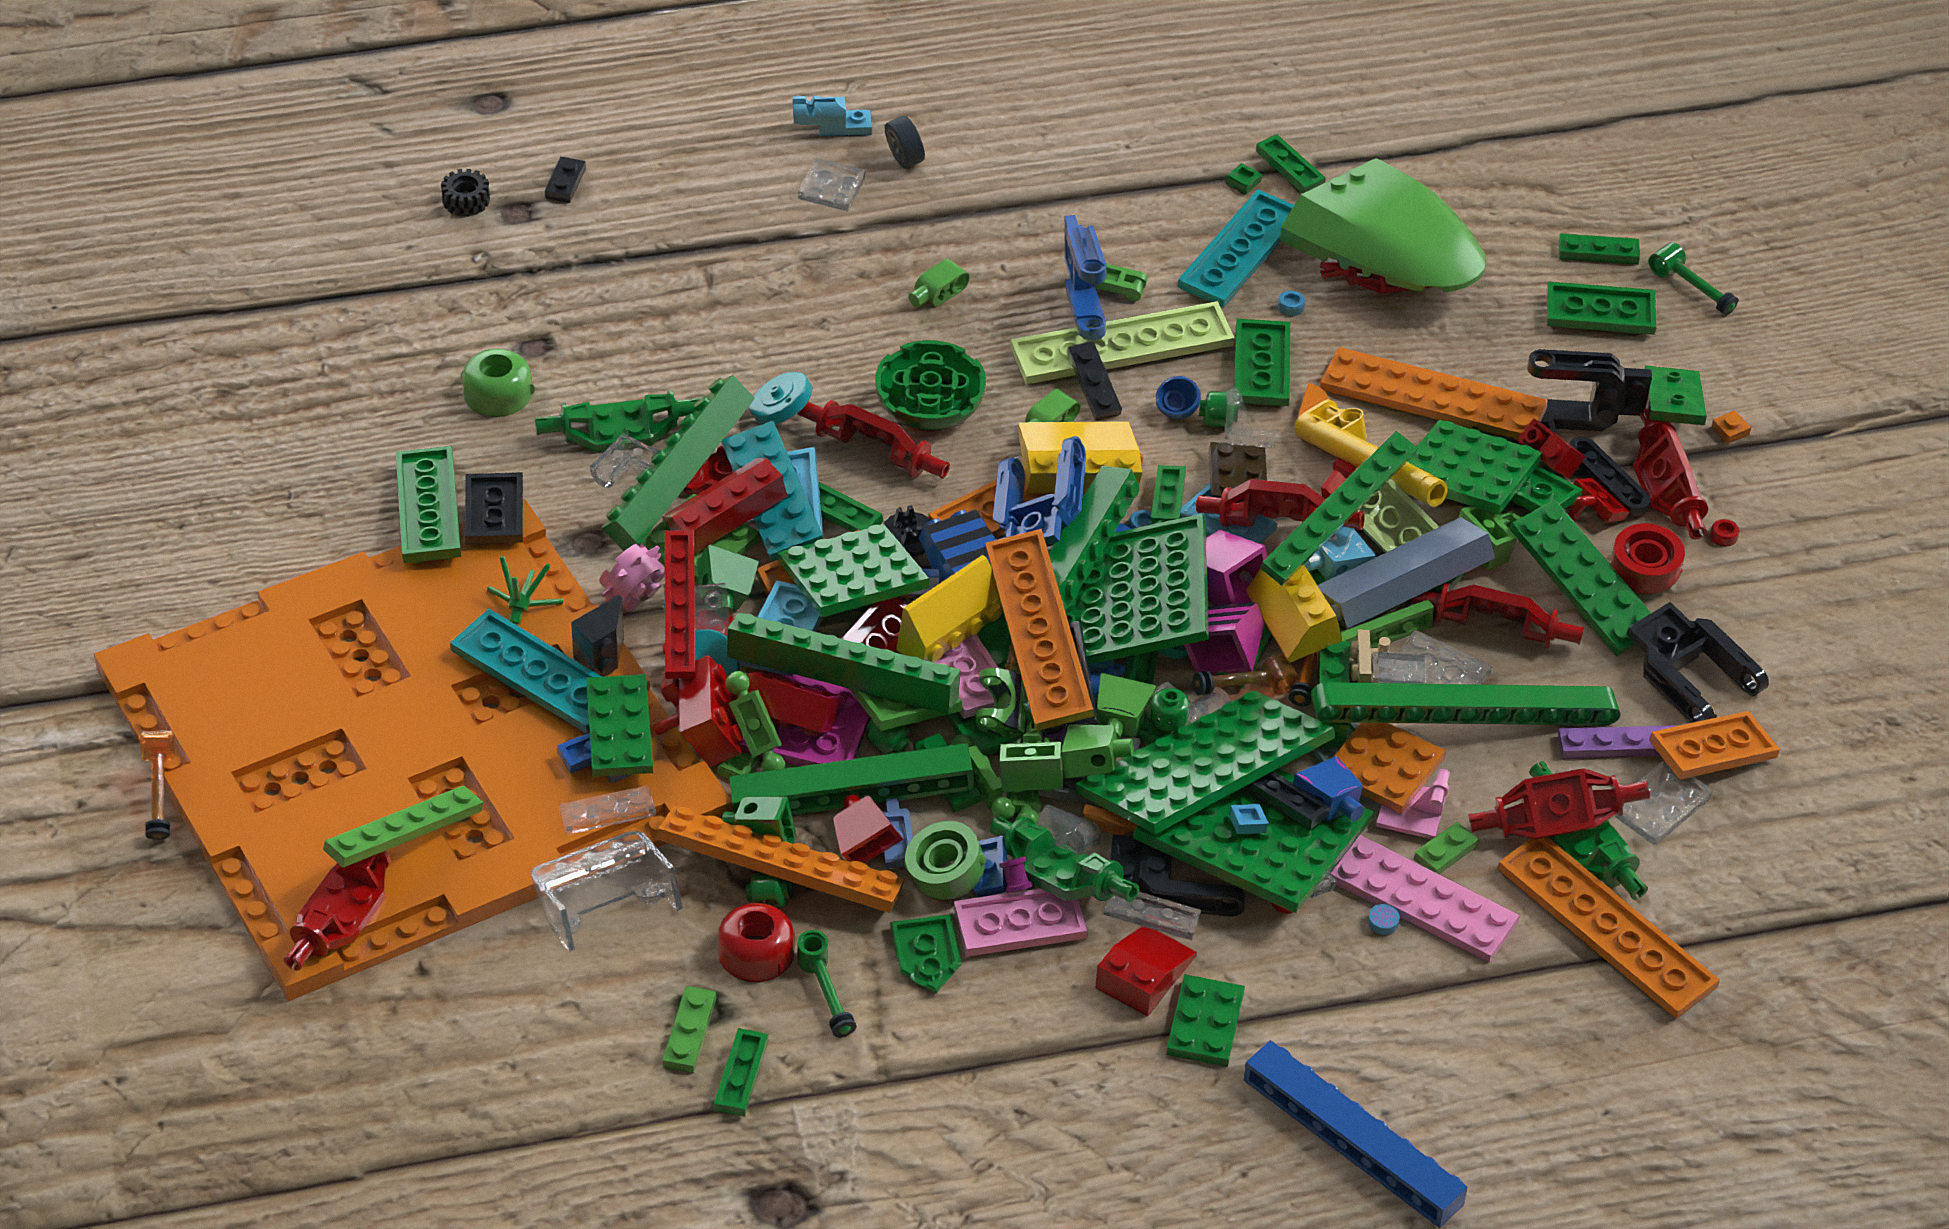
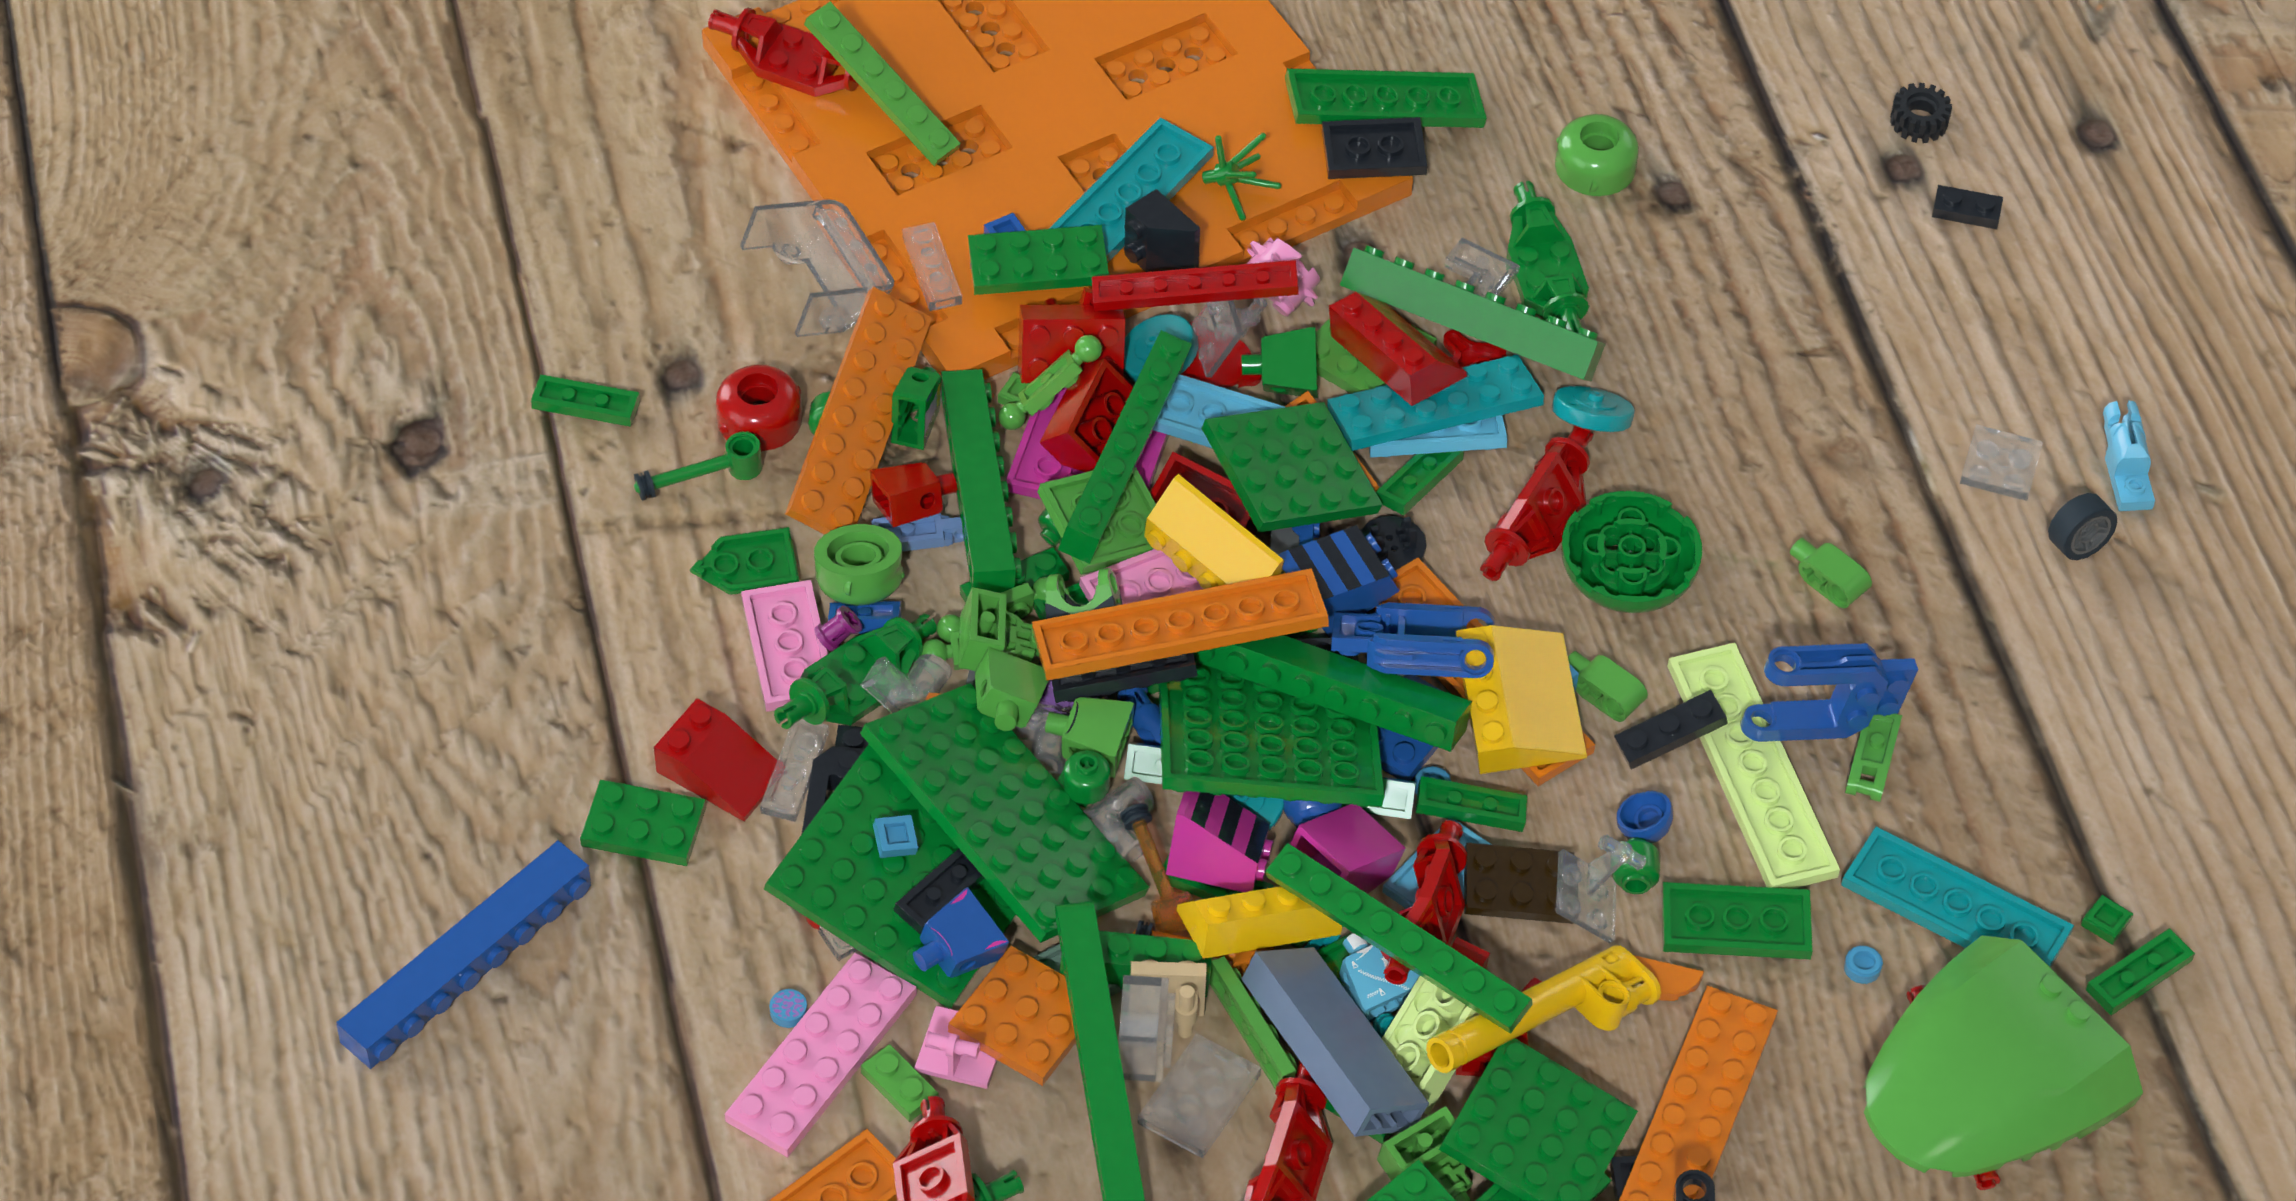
camera: 90 degrees right, 5 degrees up
bright green plate [663,986,716,1073] -> none

